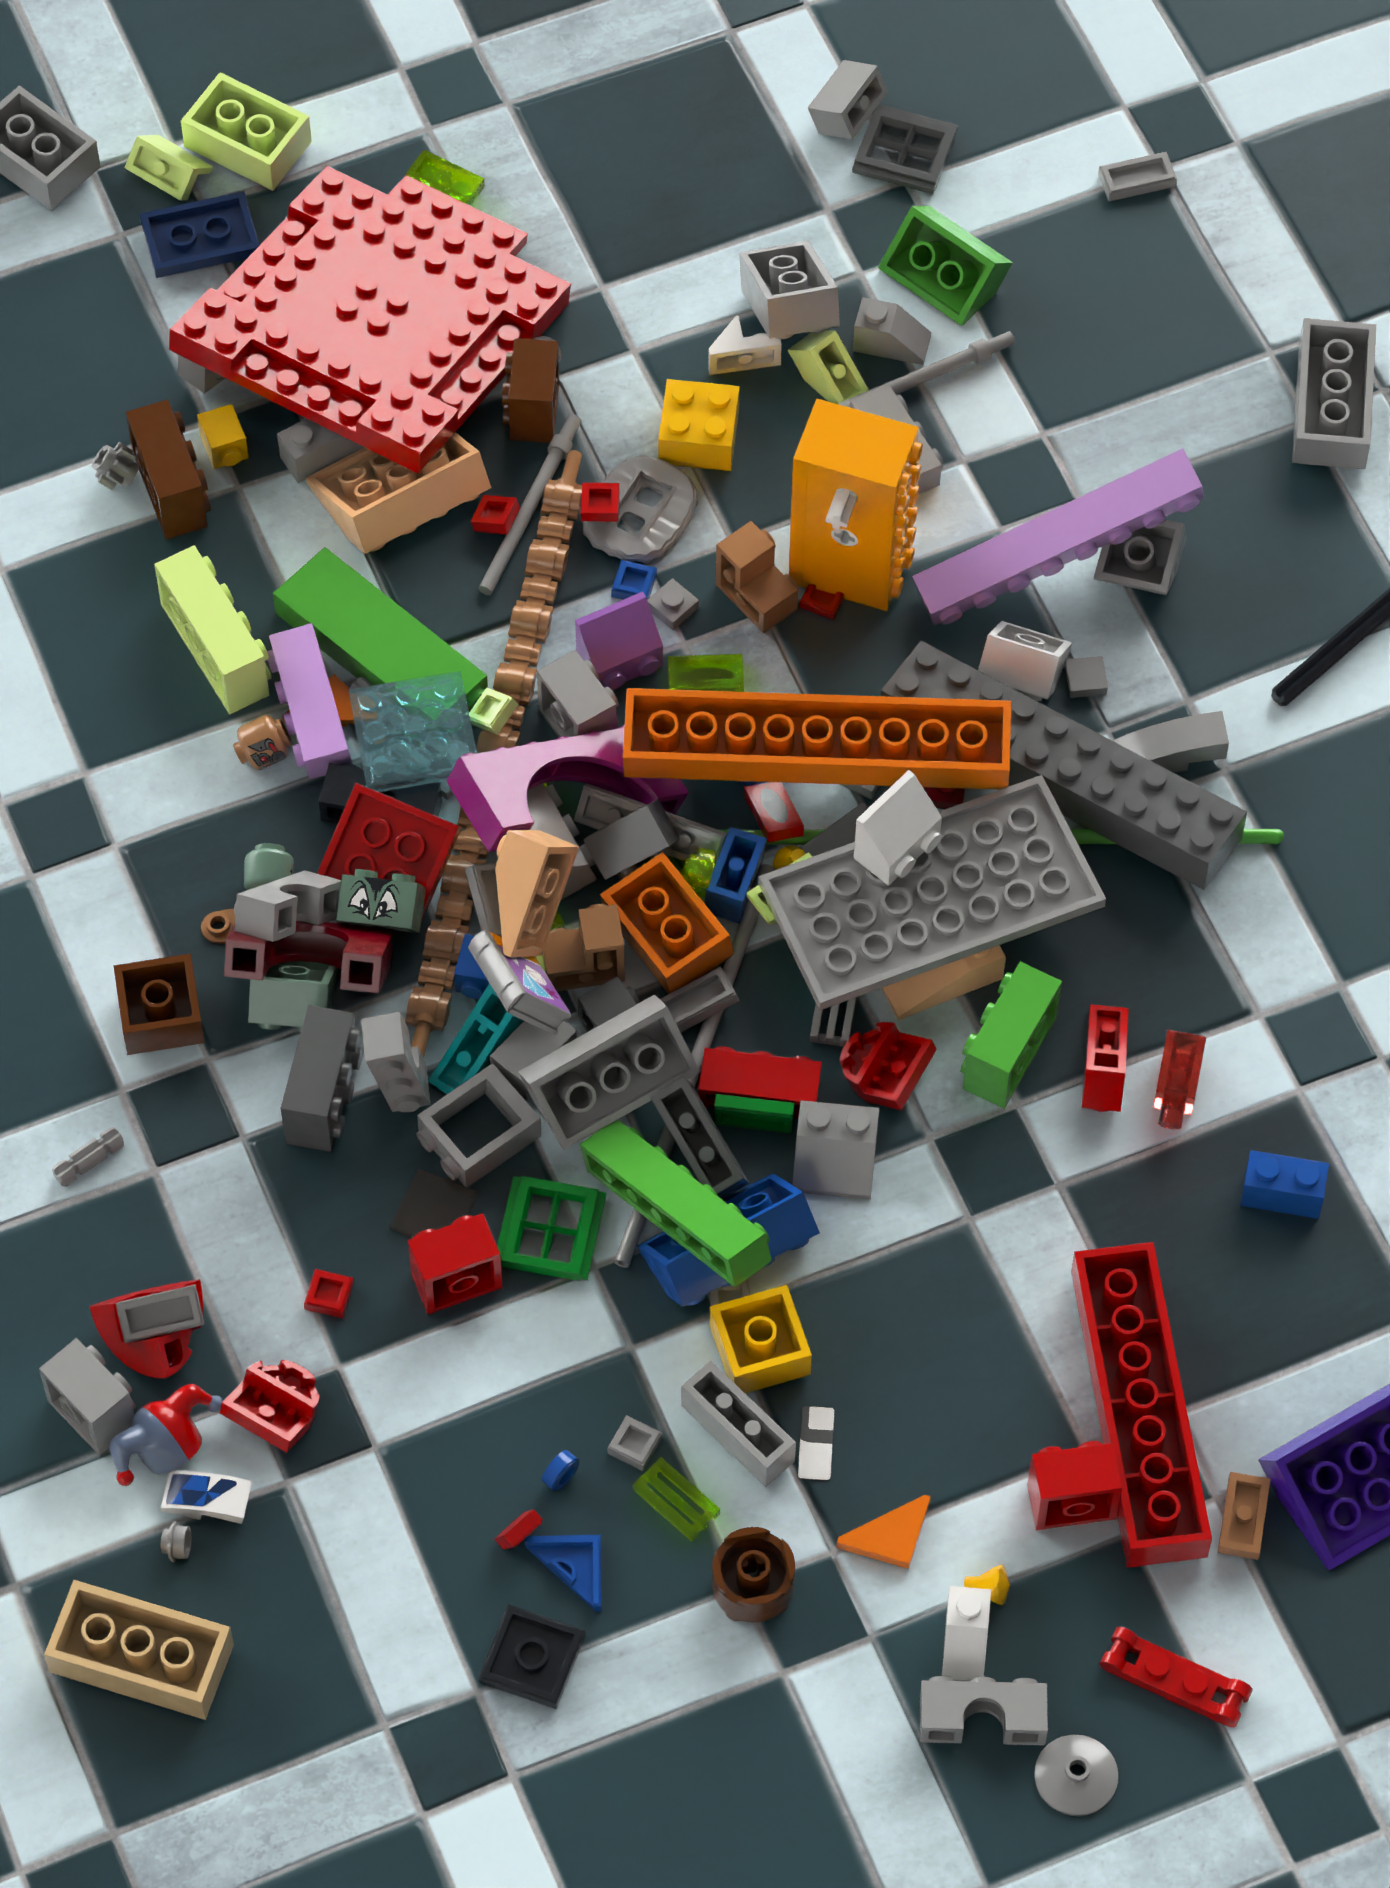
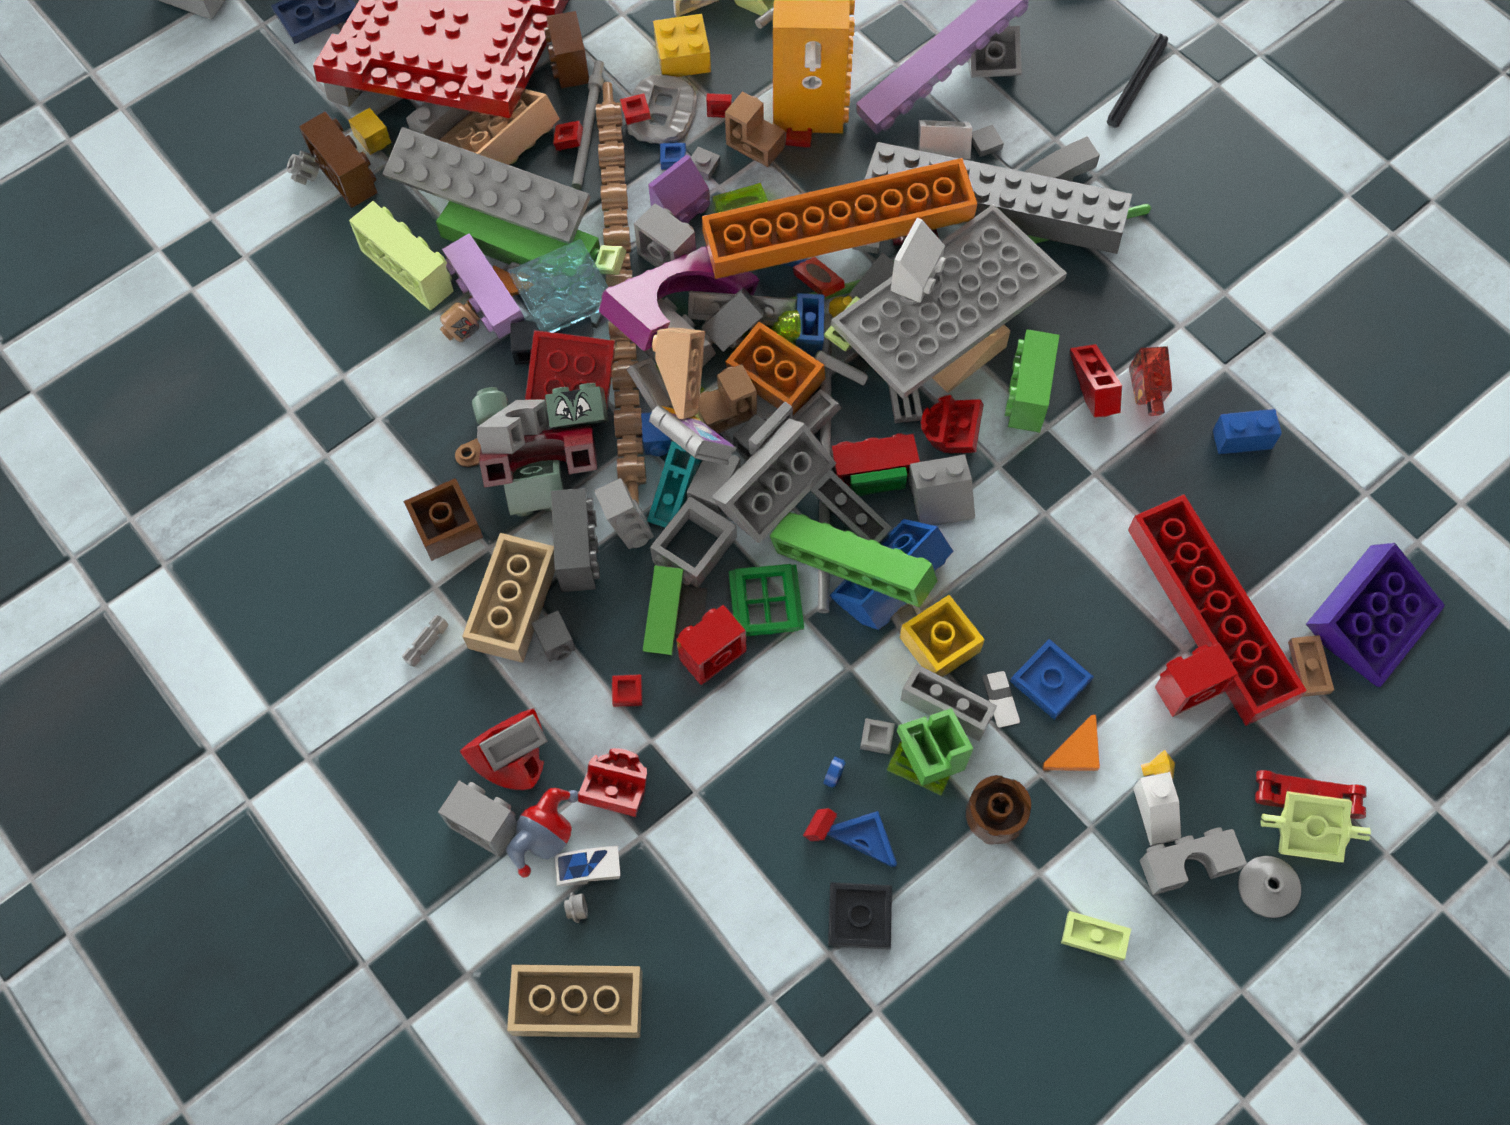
camera: 15 degrees left, 5 degrees up
none -> light grey plate [382,127,591,245]
none -> tan brick [462,533,555,663]
none -> dark grey brick [531,611,575,662]
none -> bright green tile [643,565,684,655]
none -> red tile [706,93,732,118]
none -> light grey tile [749,402,793,455]
none -> light grey tile [814,350,868,385]
none -> bright green plate [897,708,974,786]
none -> blue tile [1010,639,1094,720]
none -> yellowish green plate [1061,911,1131,961]
none -> yellowish green plate [1261,791,1371,863]

